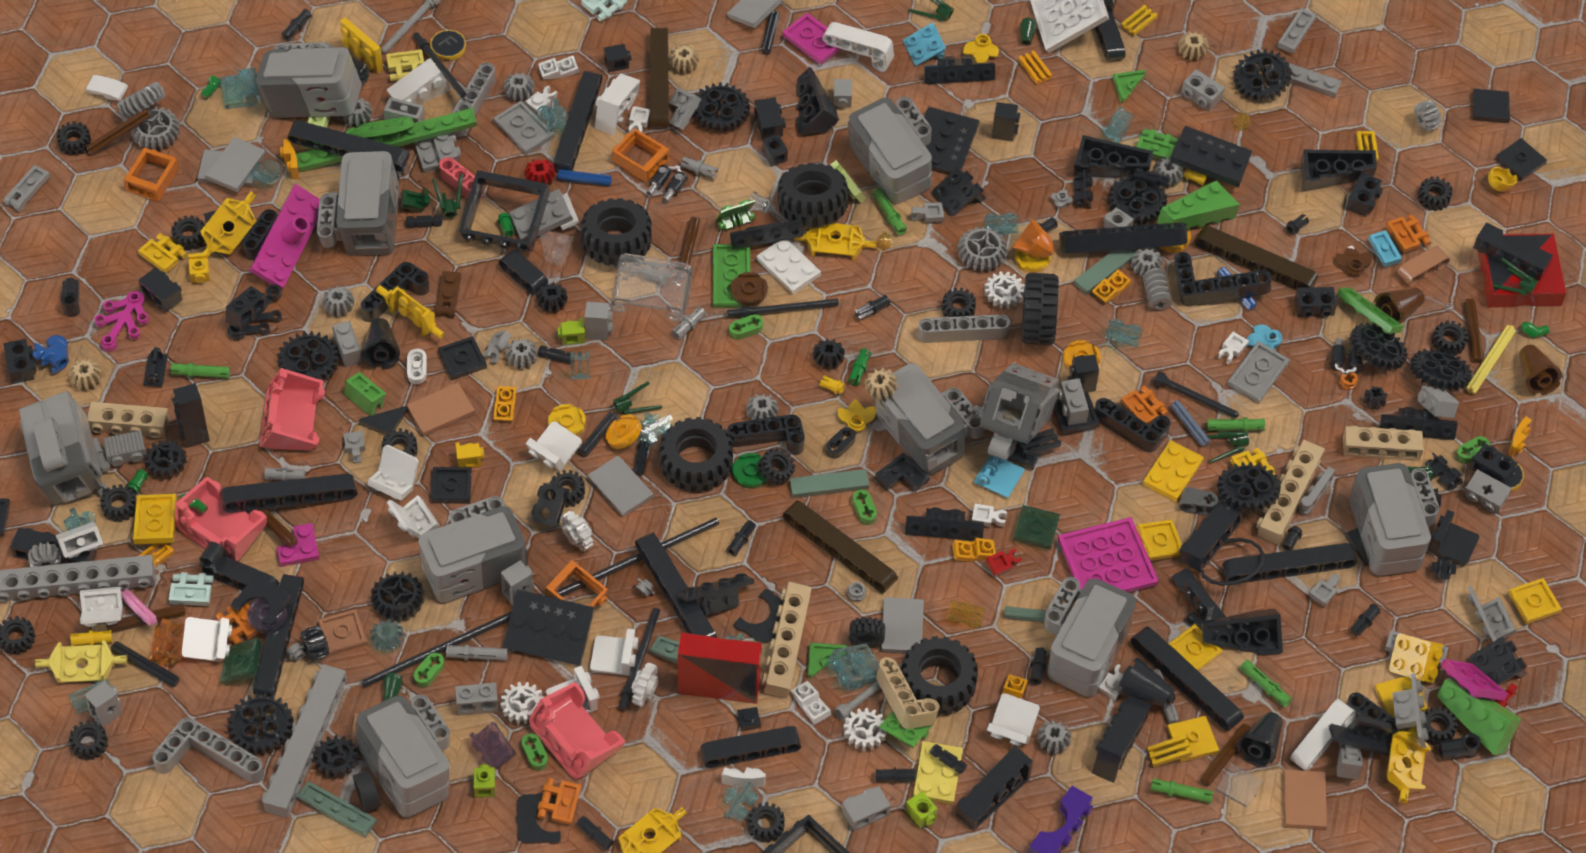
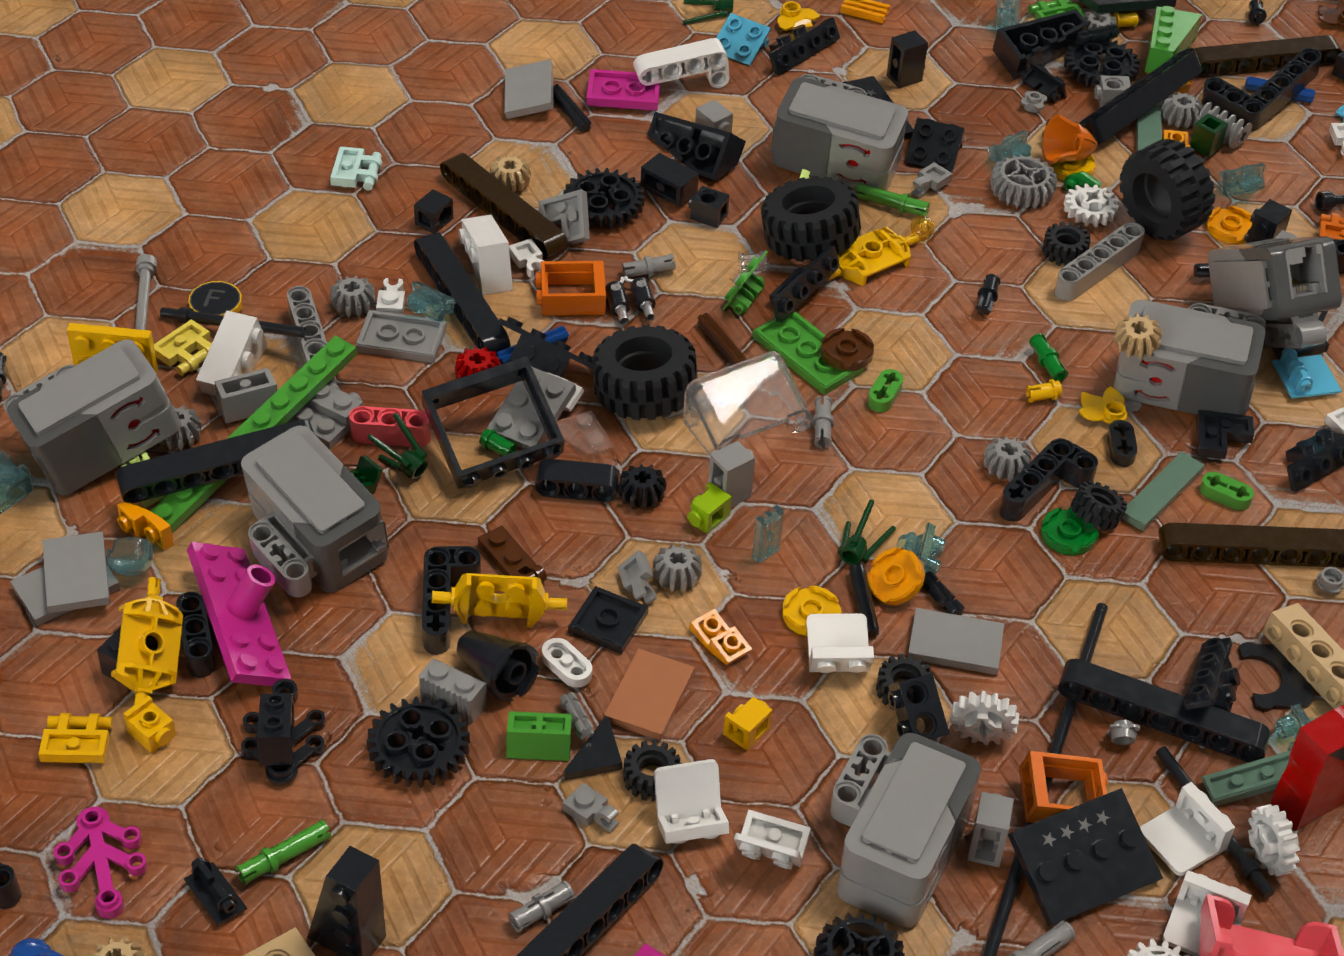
camera: 40 degrees left, 10 degrees down
black brick [138,267,183,313] -> none
black tyre [172,215,205,251] -> none
coral windscreen [259,368,325,451] -> none
light grey gear [322,285,354,317] -> none
bright green tile [345,116,414,138] -> none
black axle [406,215,442,227] -> none
black tile [431,467,472,504] -> none
white slope [538,55,580,79] -> none
black axle [538,345,575,364] -> none
black tyre [659,417,733,492] -> none
black bar [727,298,839,318] -> none
black axle [727,520,756,556] -> none
white plate [756,239,821,295] -> none
black gear [813,338,845,370] -> none
none -> black bracket [498,317,592,378]
none -> light grey axle [560,692,594,739]
none -> green arm [1064,171,1102,191]
none -> dark green brick [1189,113,1228,157]

